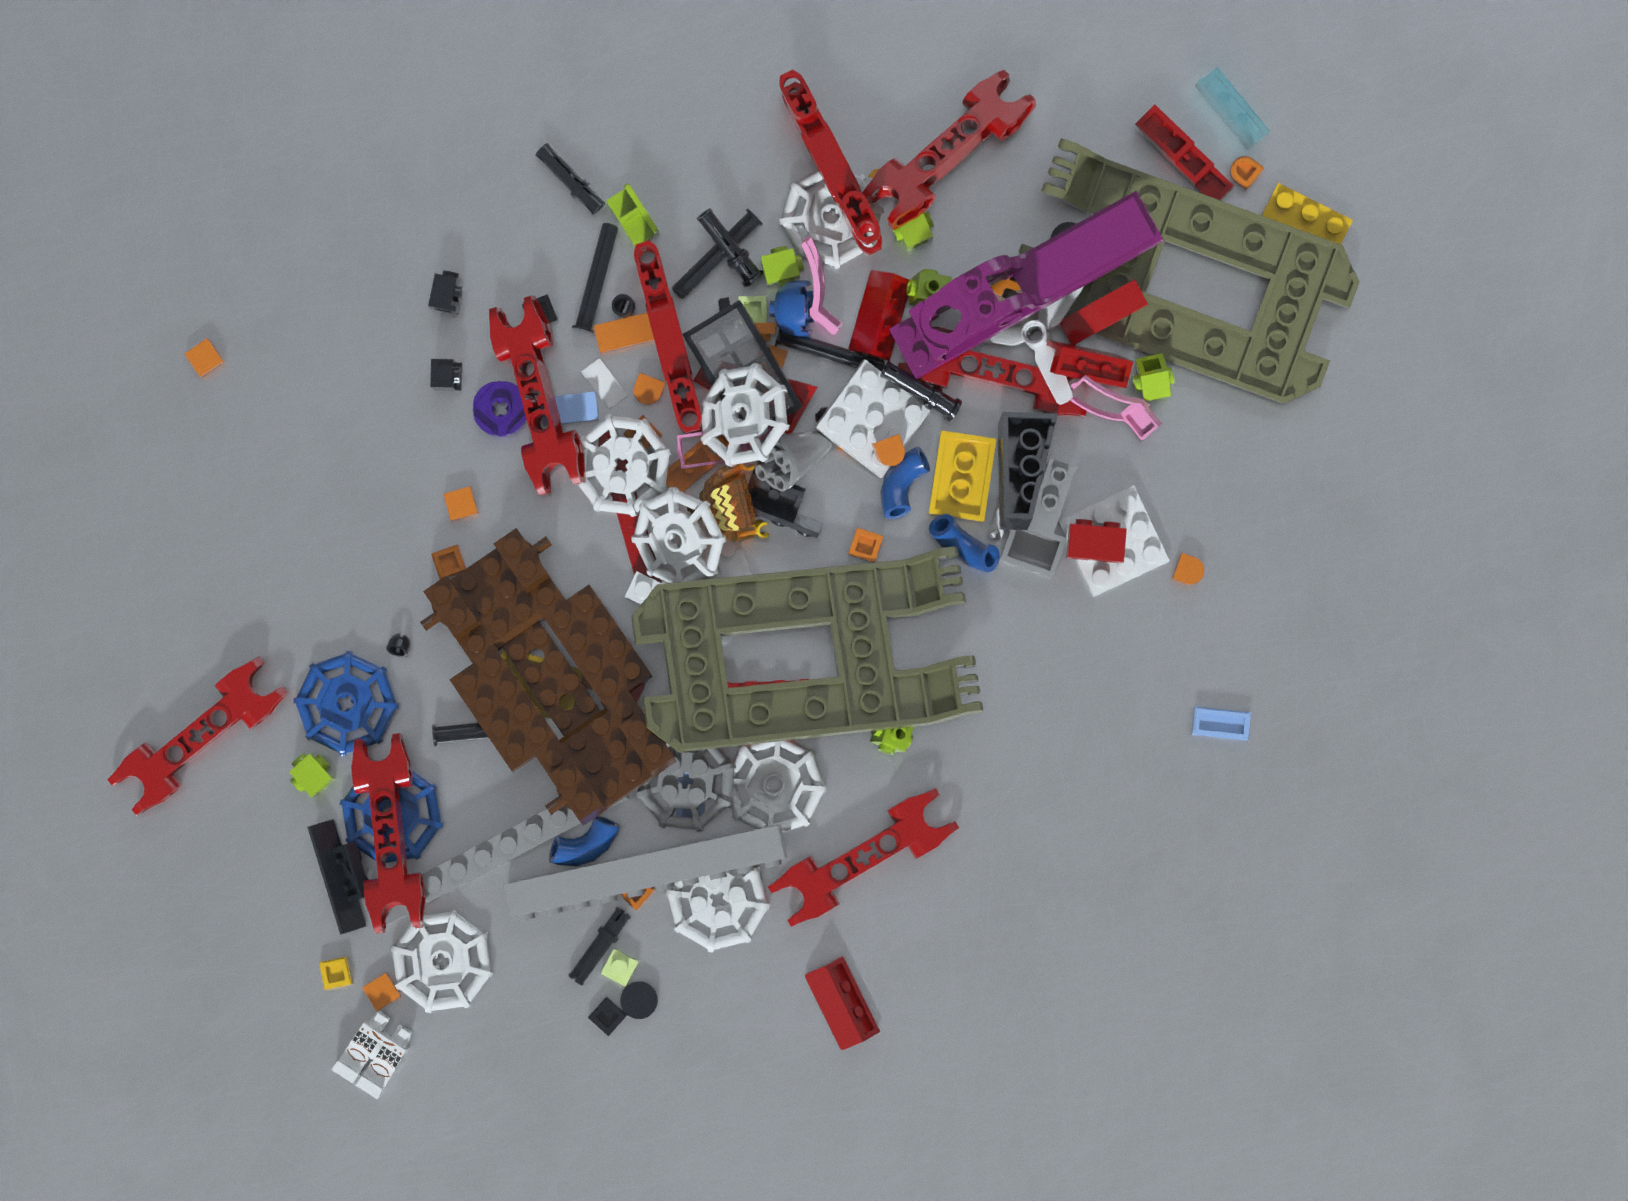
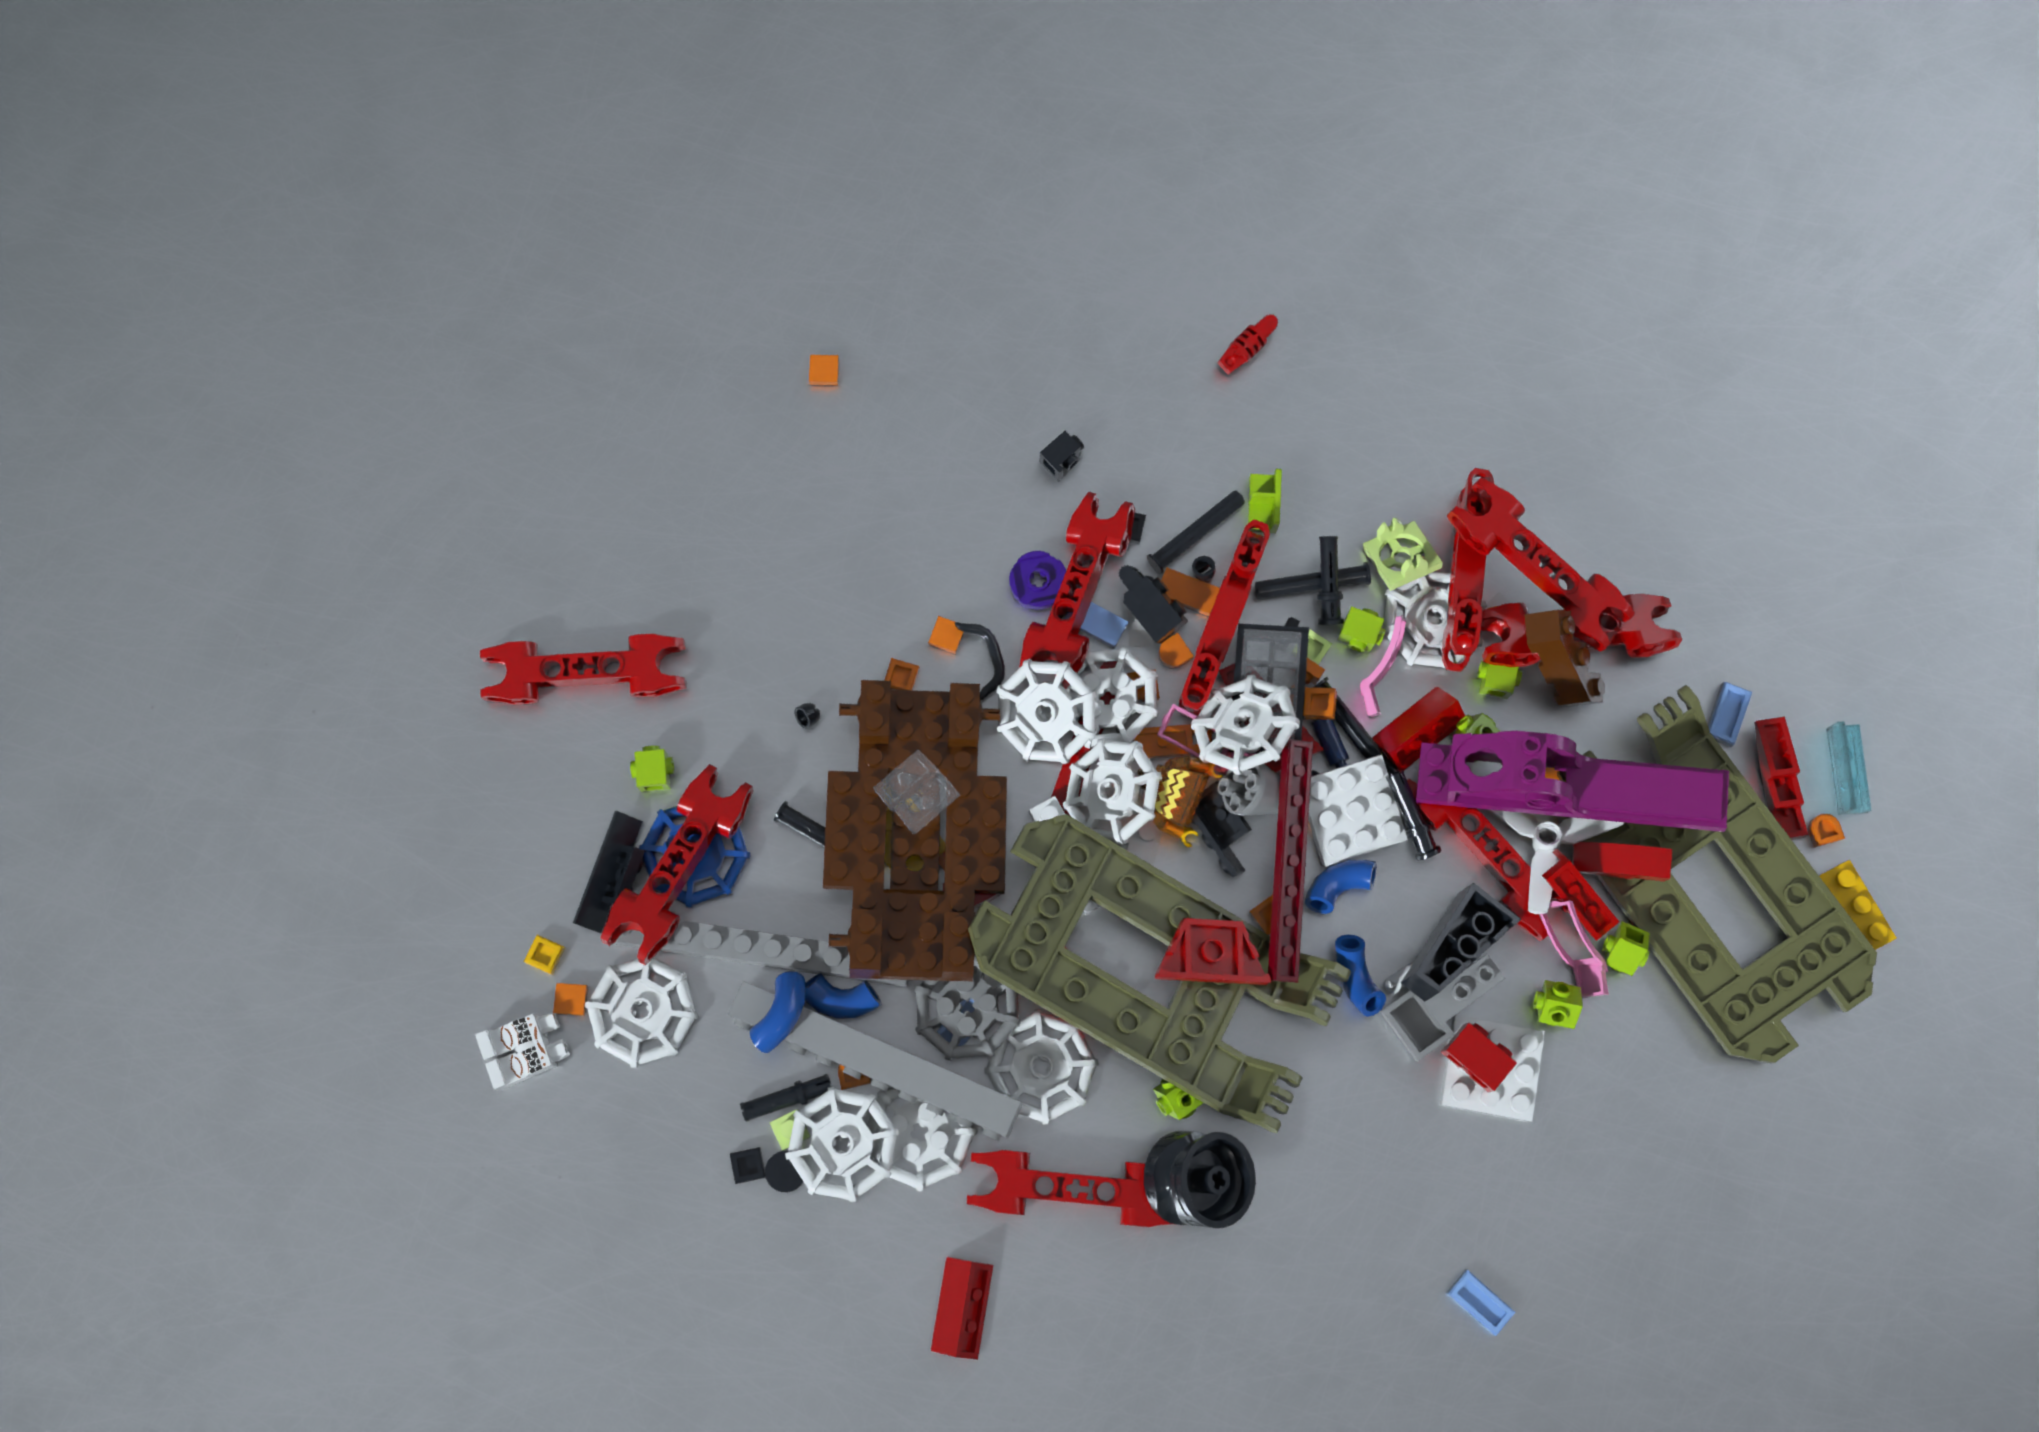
camera: 30 degrees right, 10 degrees down
blue plate [293,650,399,756] -> none
black brick [430,359,462,391] -> none
black pin [535,143,606,215] -> none
blue cylinder [769,280,814,337] -> none
orange tile [872,434,905,466] -> none
yellow plate [928,430,997,522] -> none
orange tile [1172,553,1204,585] -> none
none -> blue cylinder [749,971,806,1053]
none -> white plate [785,1086,900,1203]
none -> clear slope [873,750,960,834]
none -> black animal [955,622,1005,701]
none -> white plate [996,659,1097,764]
none -> black hinge [1119,565,1188,644]
none -> black piece [1144,1131,1256,1228]
none -> red wing [1155,918,1271,985]
none -> red hinge [1217,314,1279,374]
none -> dark red tile [1268,739,1313,983]
none -> orange plate [1303,687,1337,720]
none -> dark blue cylinder [1311,719,1350,768]
none -> yellowish green piece [1363,518,1442,591]
none -> red piece [1447,477,1635,652]
none -> reddish brown brick [1525,610,1605,706]
none -> lime brick [1533,980,1583,1029]
none -> light blue tile [1708,682,1752,747]

